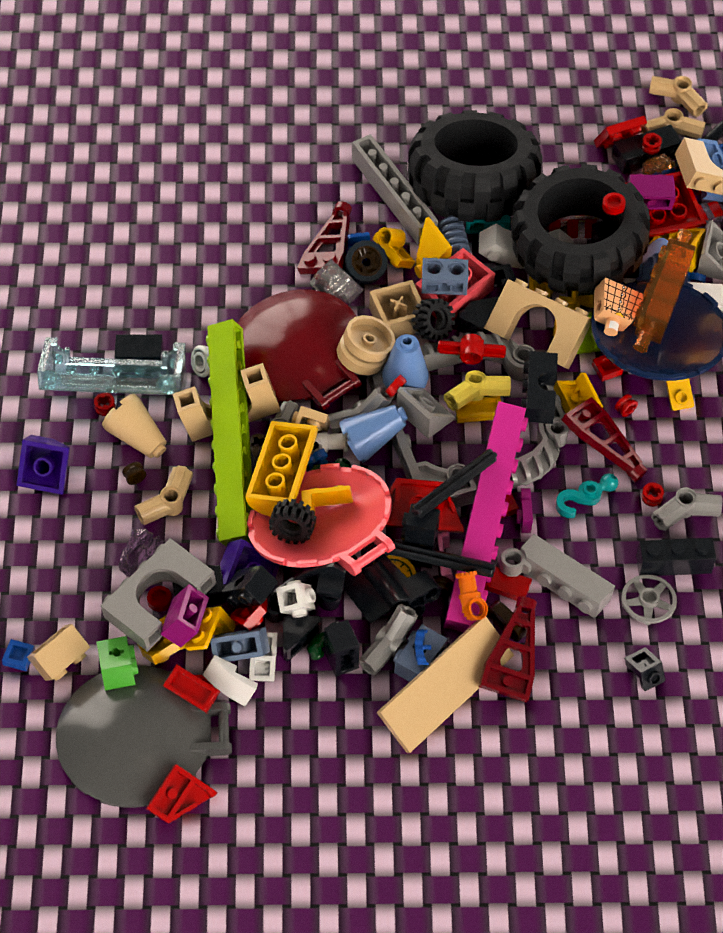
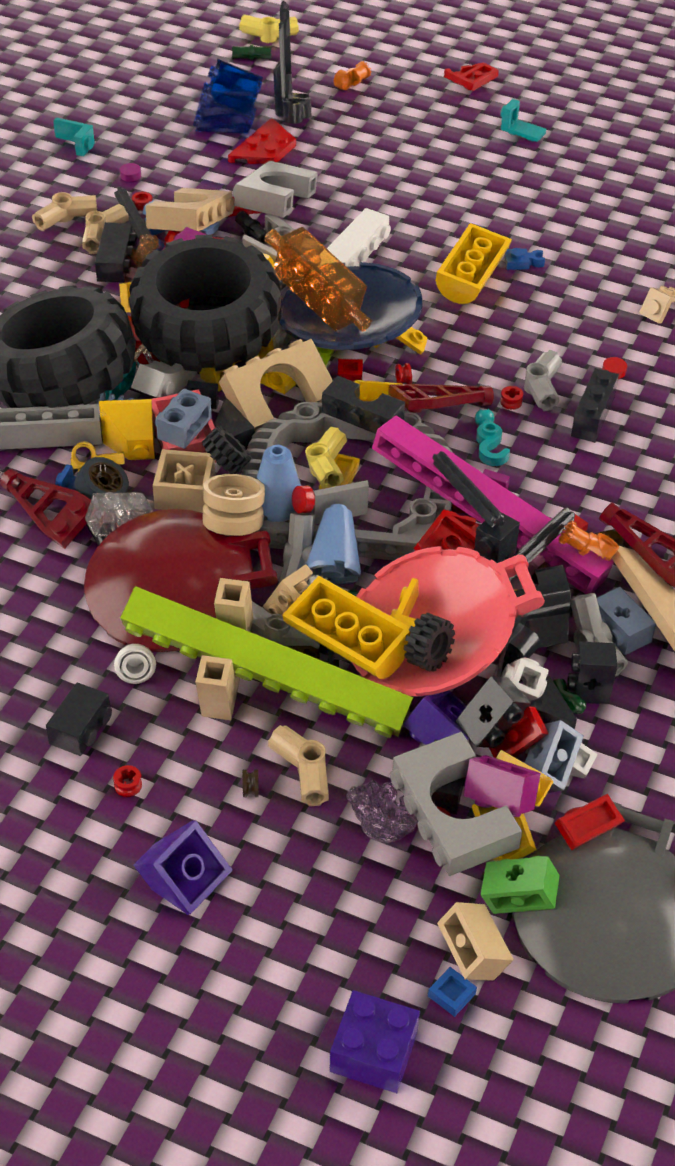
camera: 65 degrees left, 10 degrees down
clear light blue windscreen [37,337,187,395] -> none
tan cone [102,394,167,458] -> none
white slope [203,655,258,706] -> none
blue piece [415,630,431,666] -> none
red axle [437,334,506,365] -> none
light grey hinge [499,534,615,618] -> none
red plate [594,115,647,149] -> none
light nougat torso [594,277,644,336] -> none
red tile [602,192,626,215] -> none
light grey wheel [621,575,677,625] -> none
red bush [642,133,662,154] -> none

